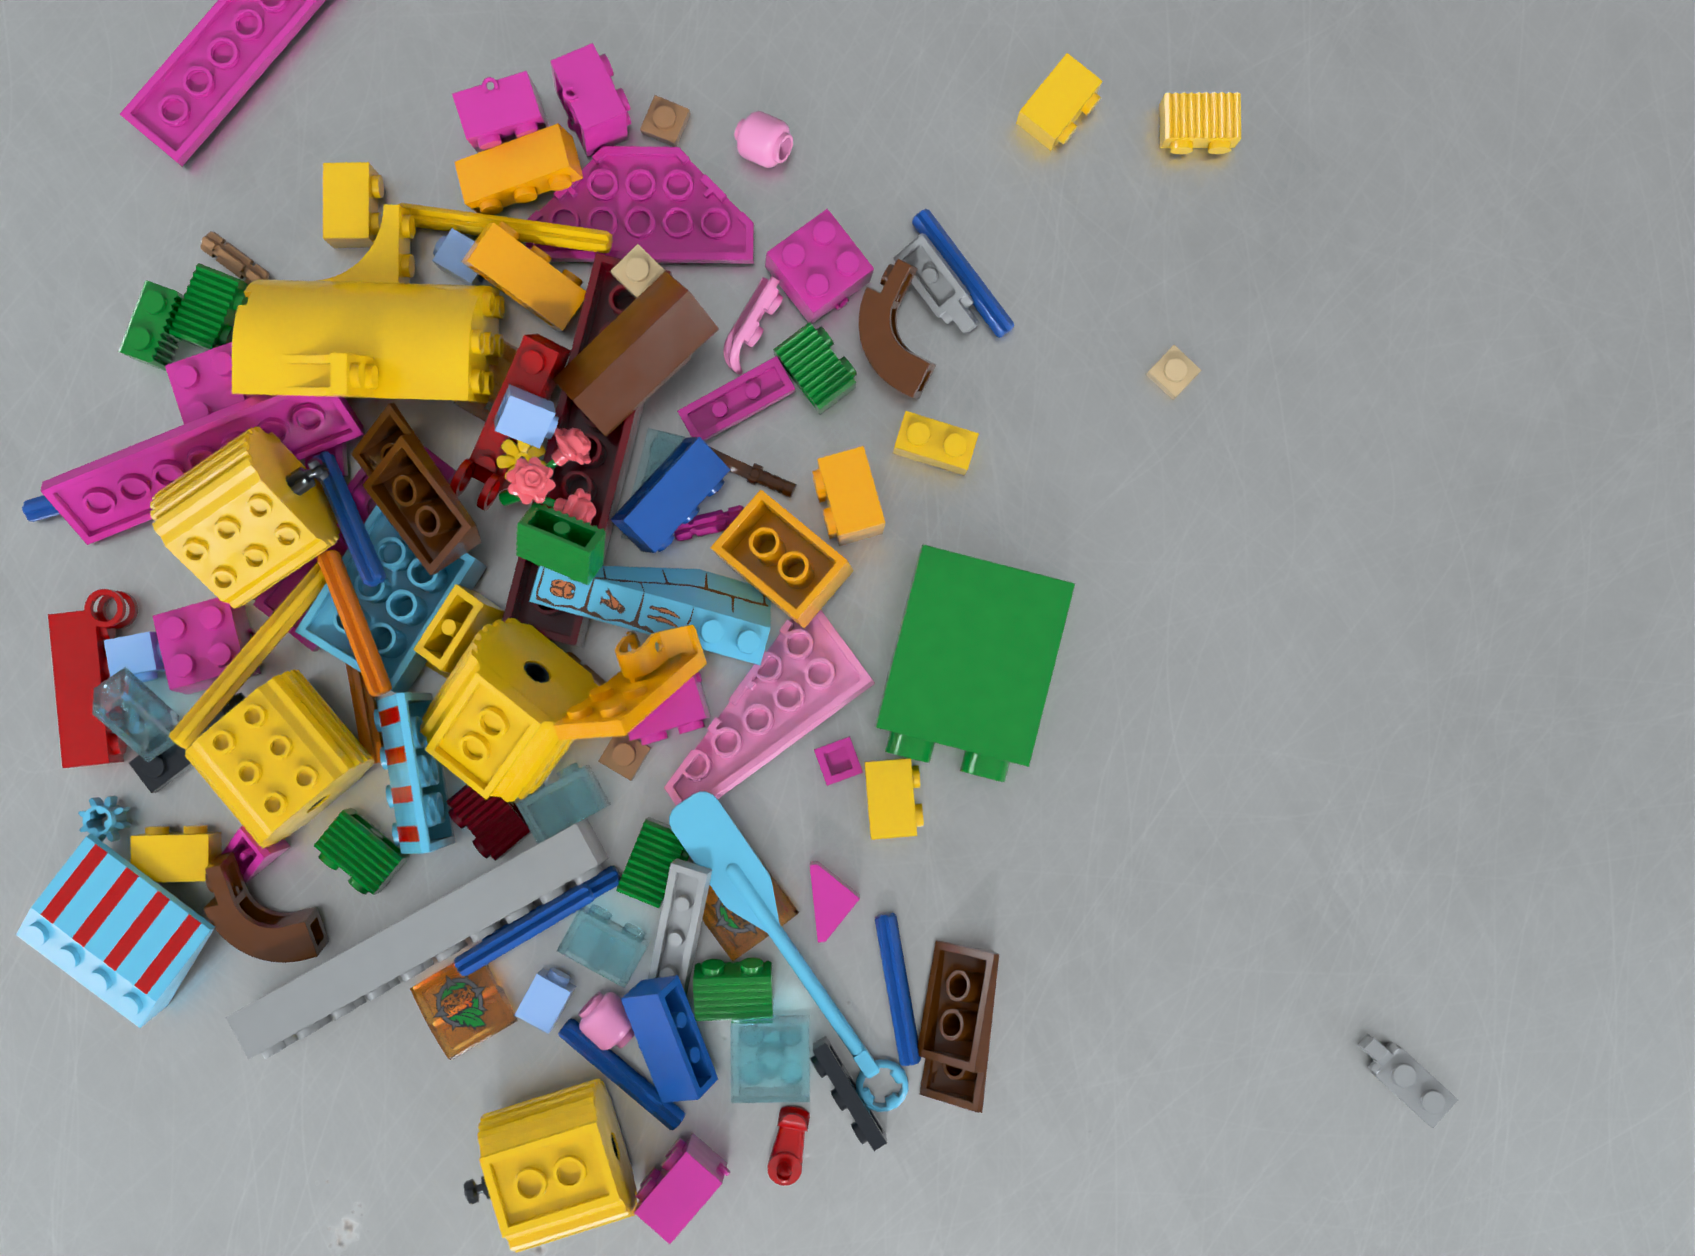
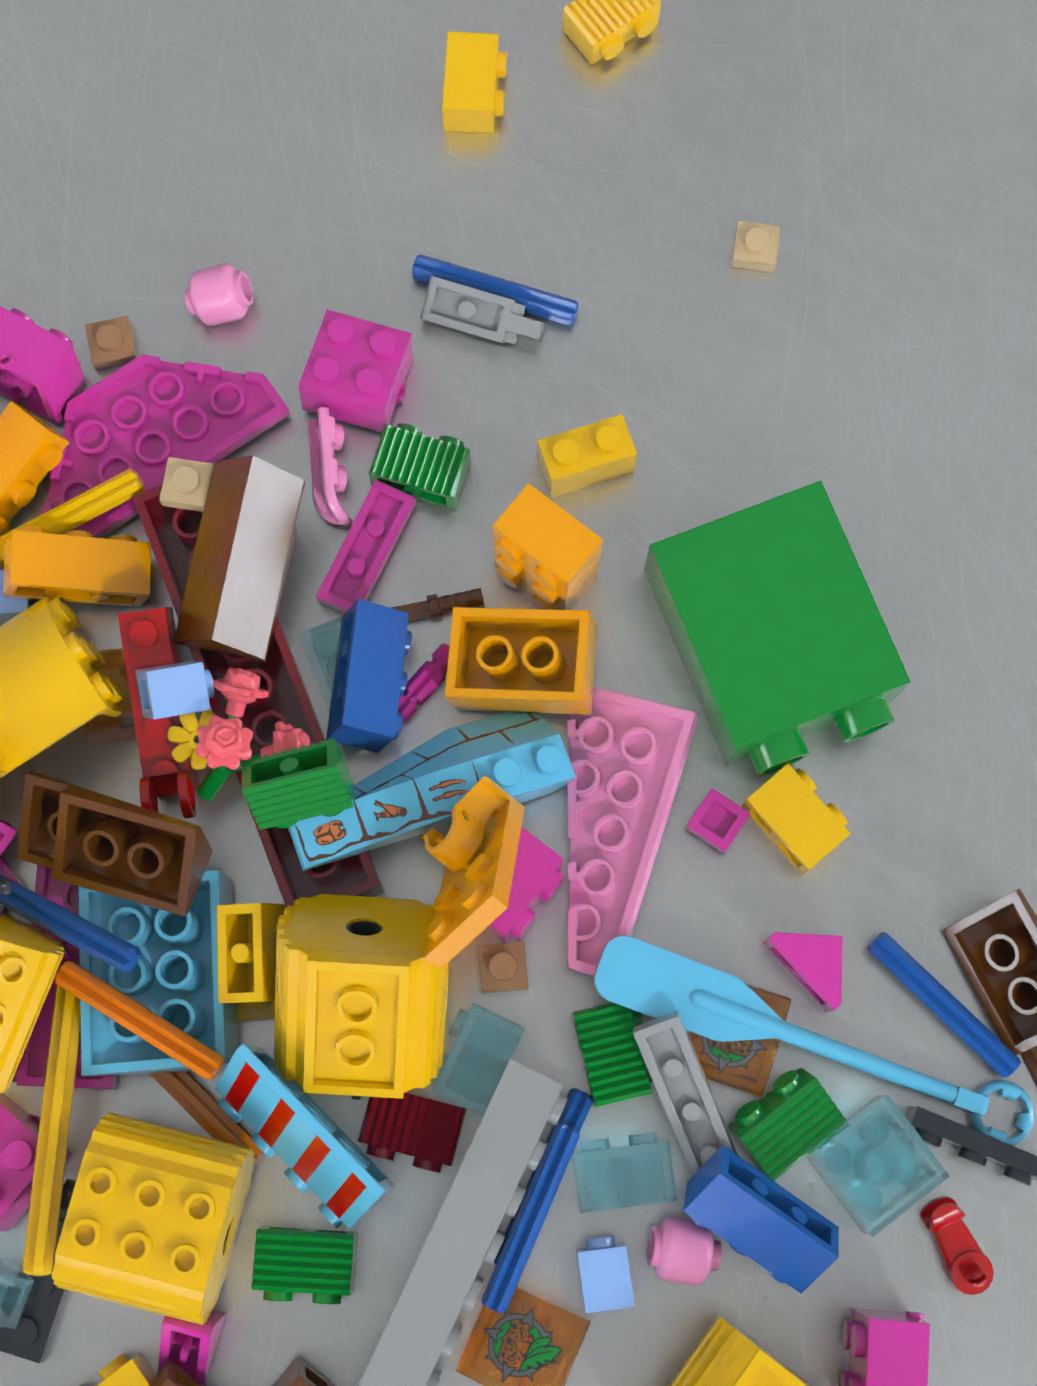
camera: 30 degrees left, 10 degrees down
blue axle [558,1018,685,1131] -> none
reddish brown arch [859,259,936,398] -> none

